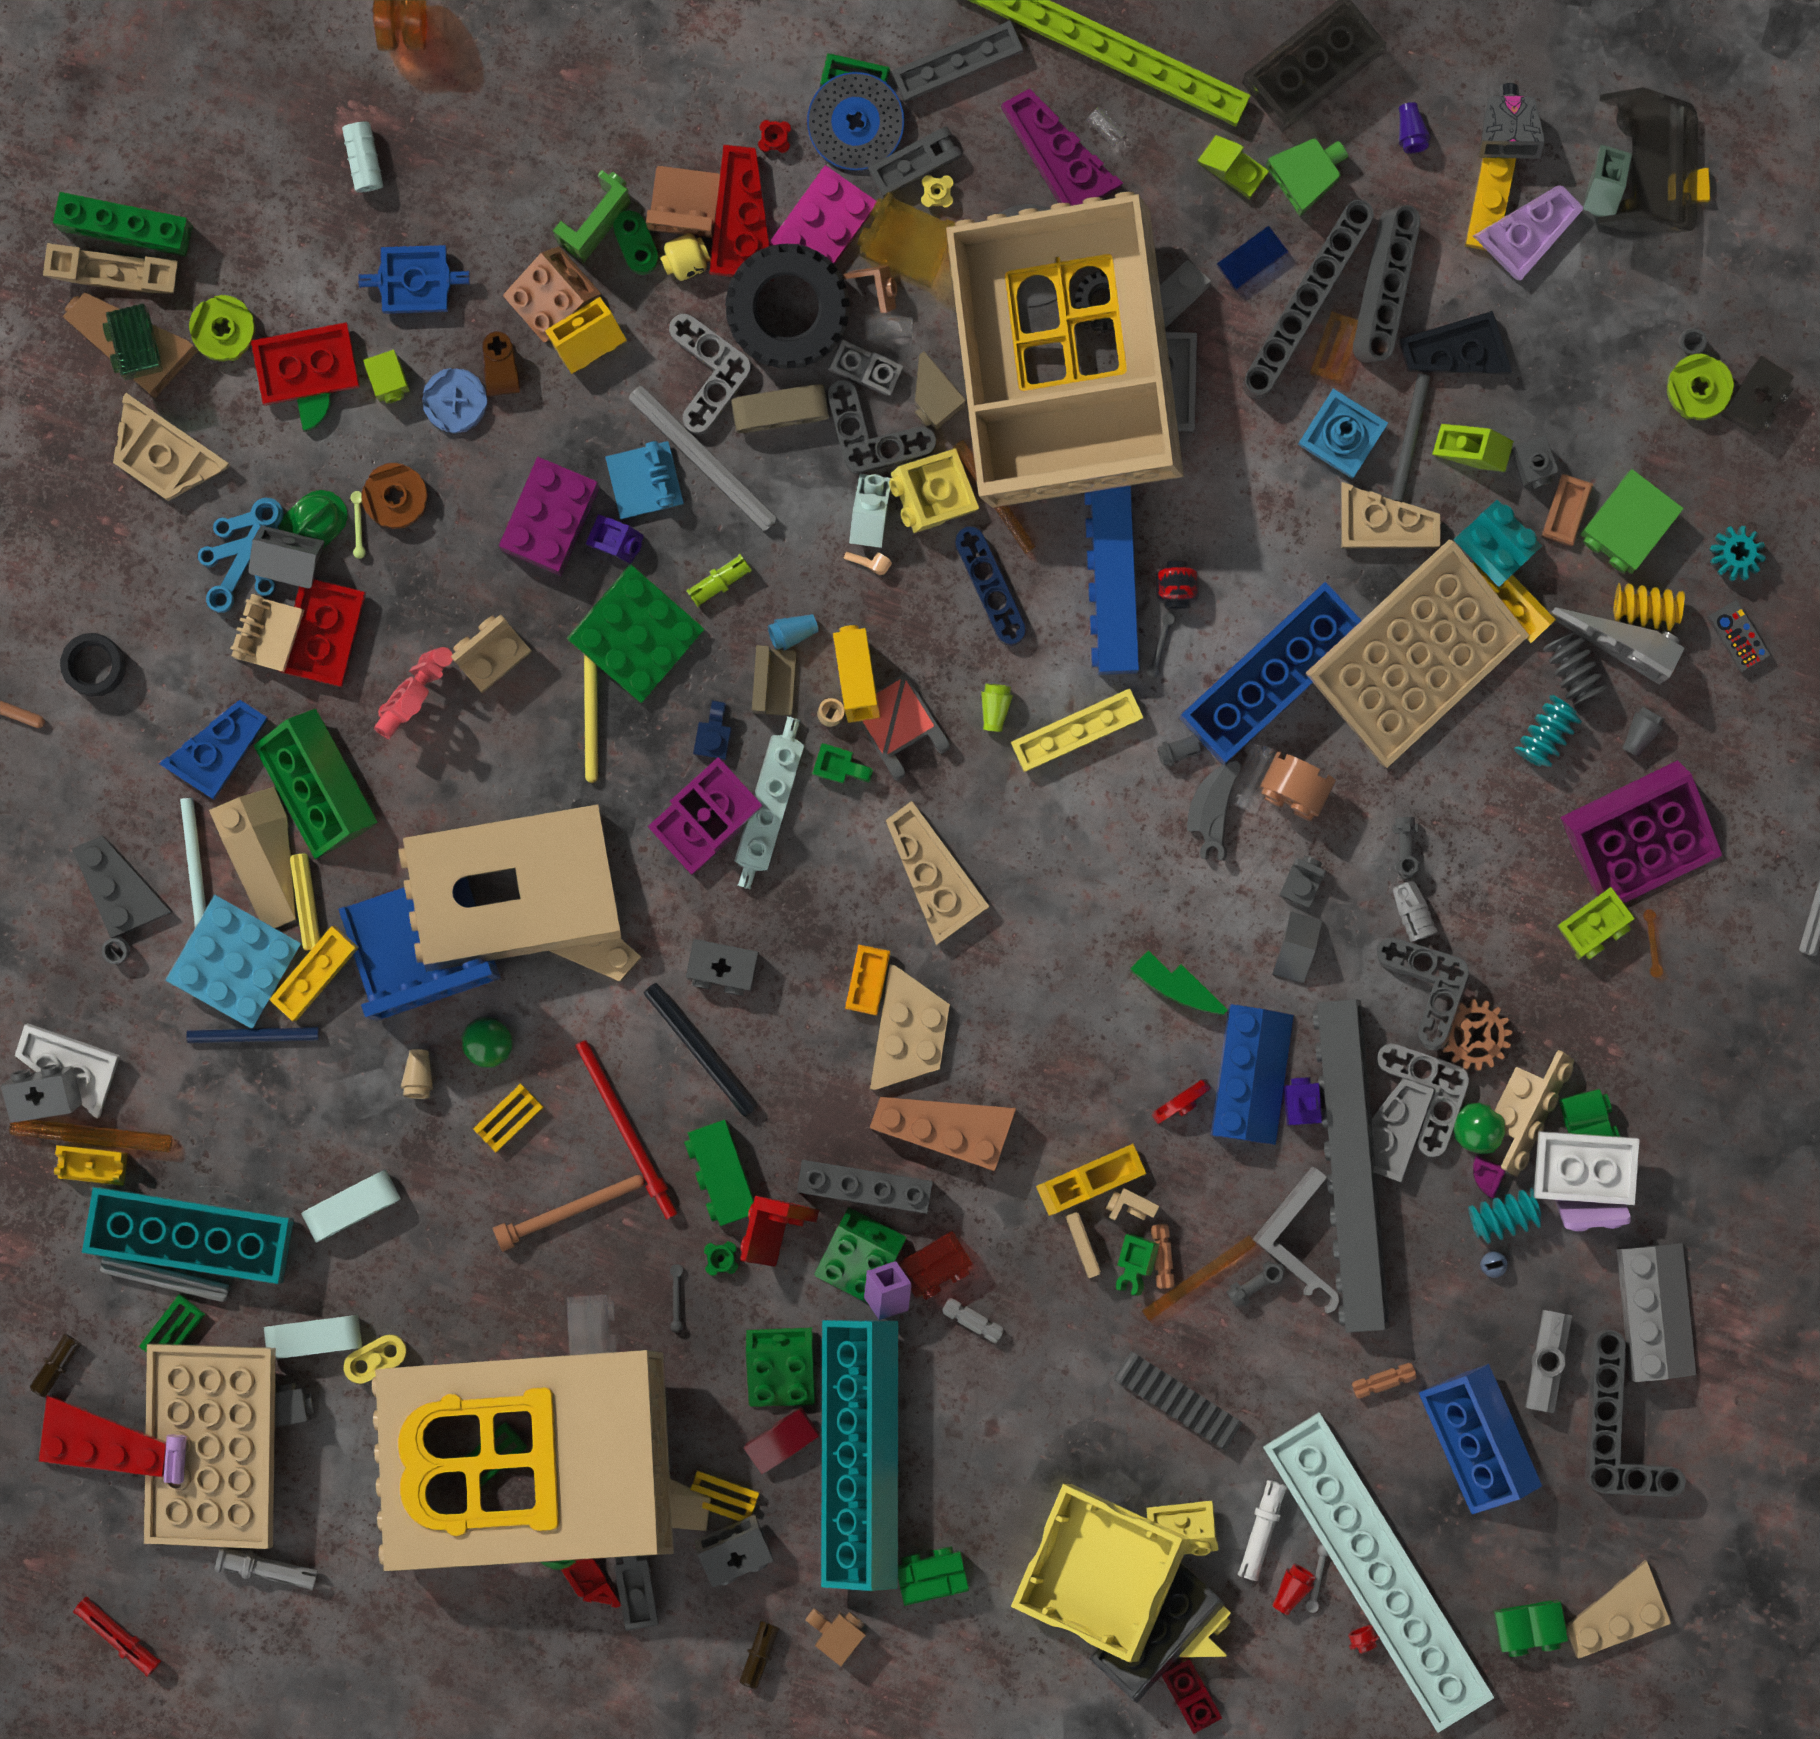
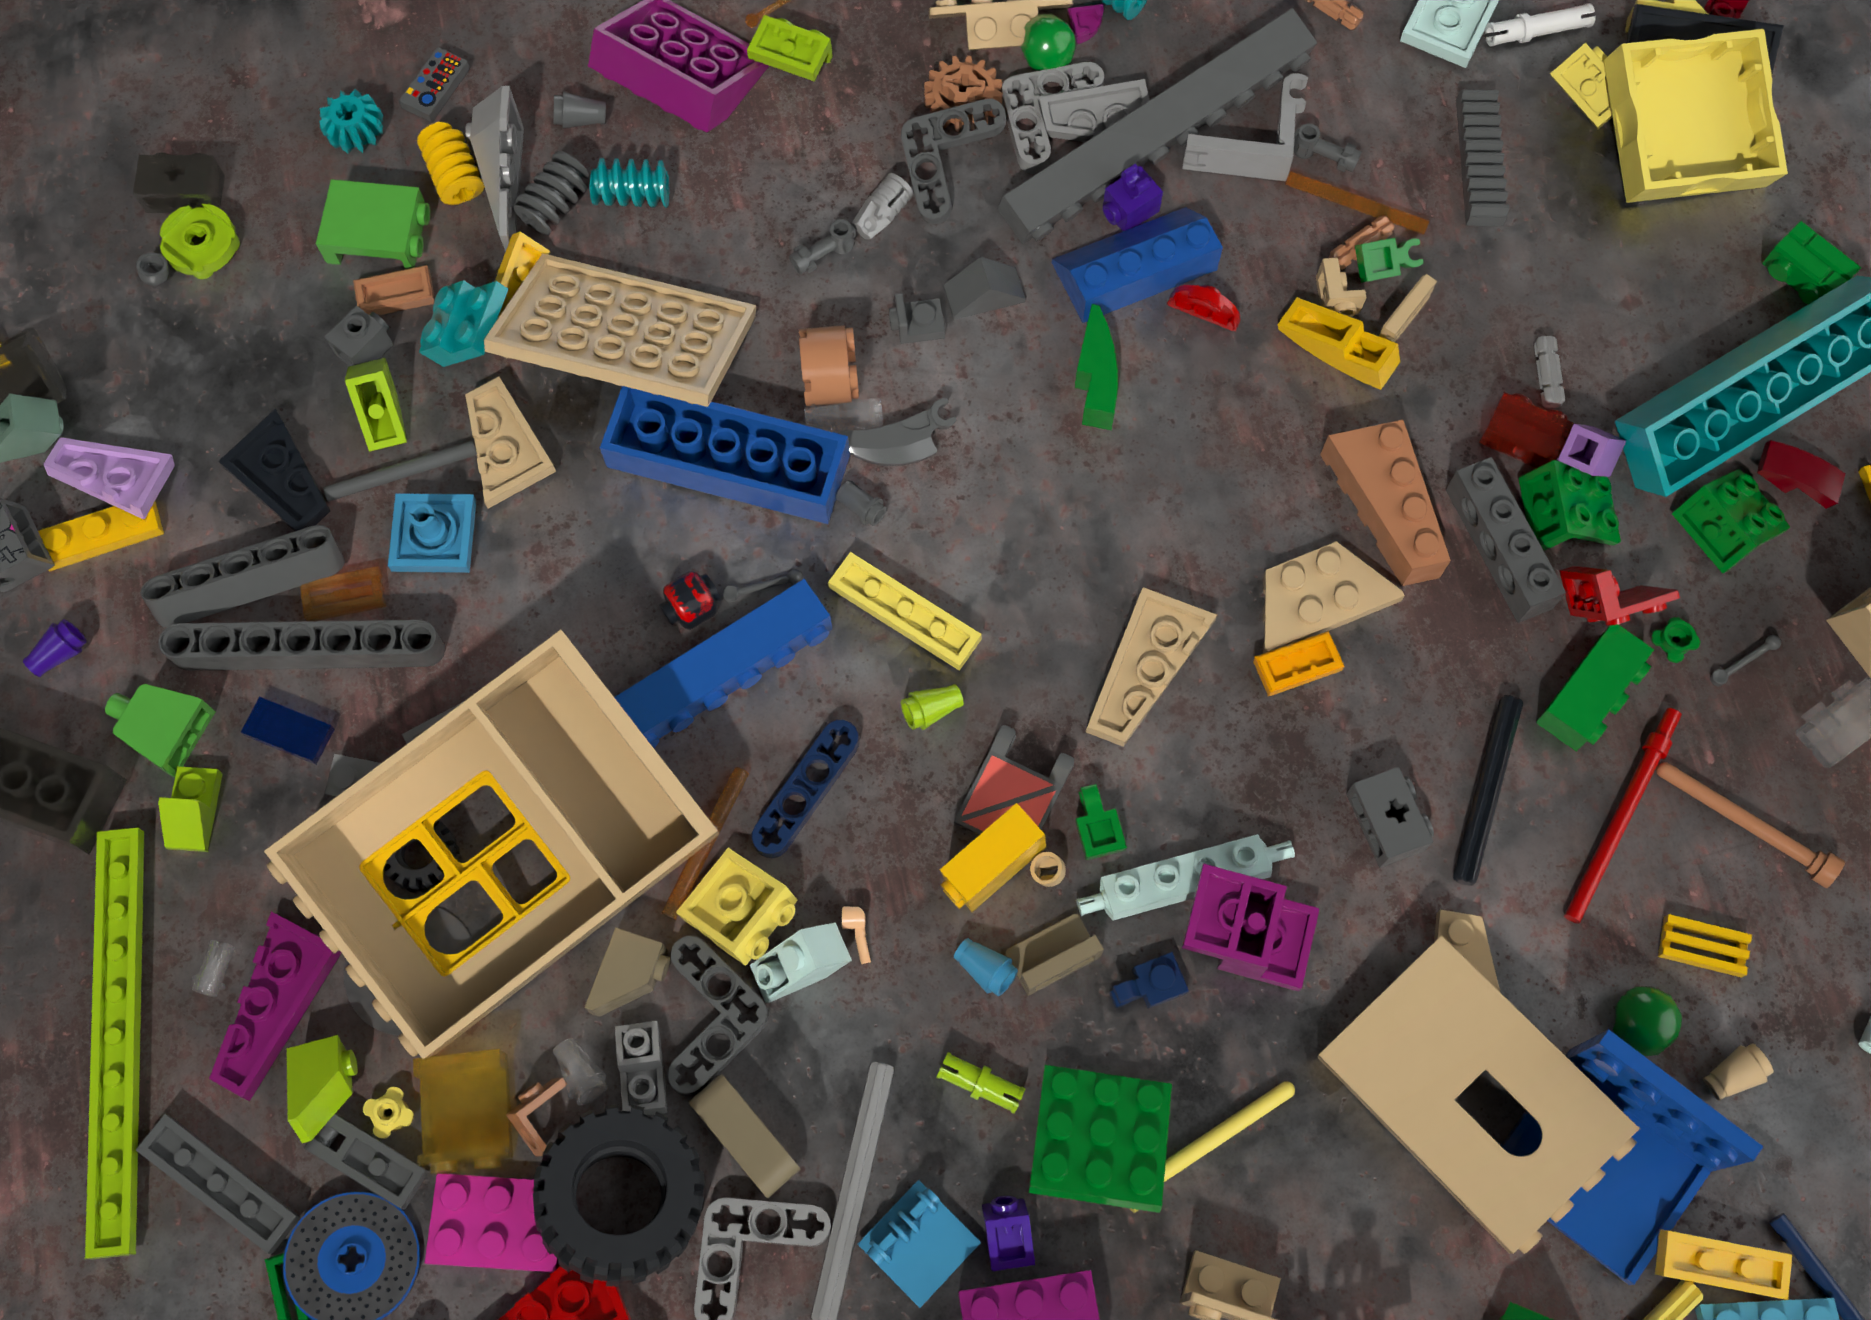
camera: 125 degrees left, 15 degrees down
none -> lime slope [287,1035,358,1143]

